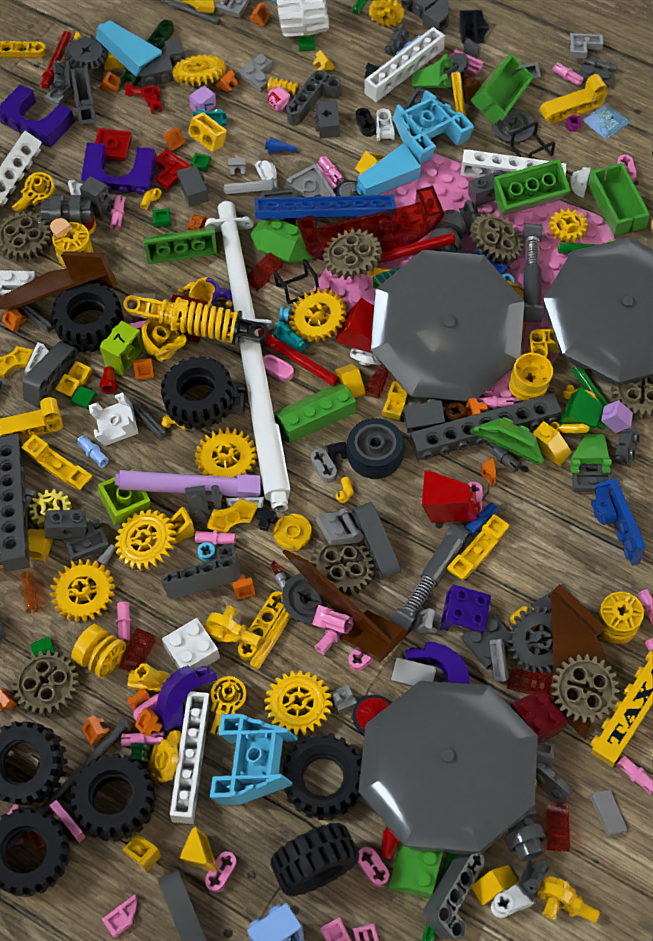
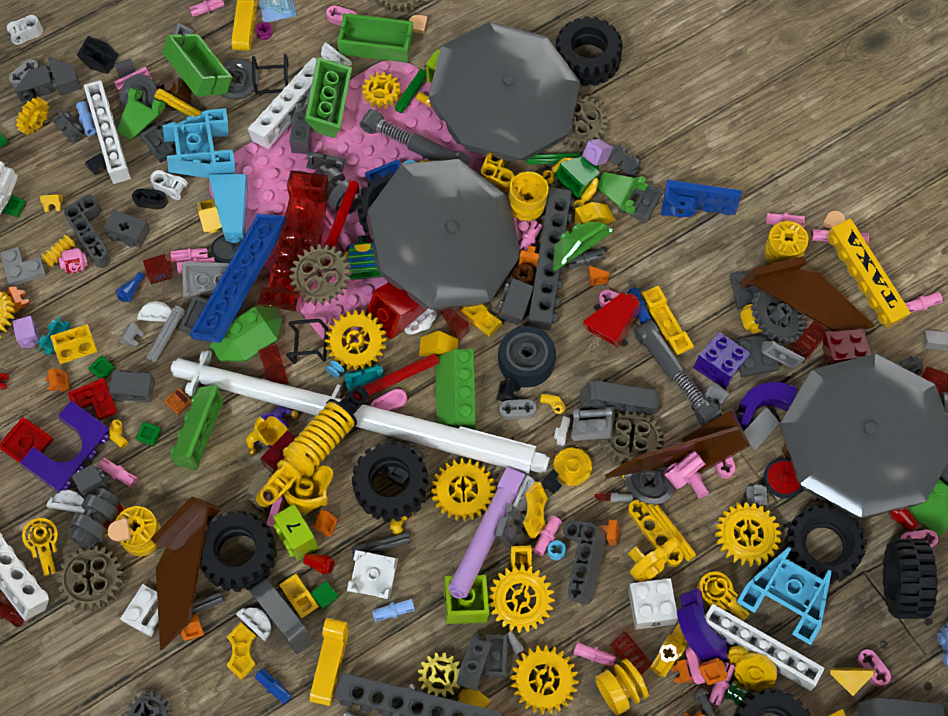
camera: 65 degrees left, 5 degrees up
yellow slope [21,434,93,491] -> none
dark tan gear [469,212,525,264] -> none
dark tan gear [550,654,620,723] -> none
none -> clear red brick [143,254,174,284]
none -> white plate [554,416,570,446]

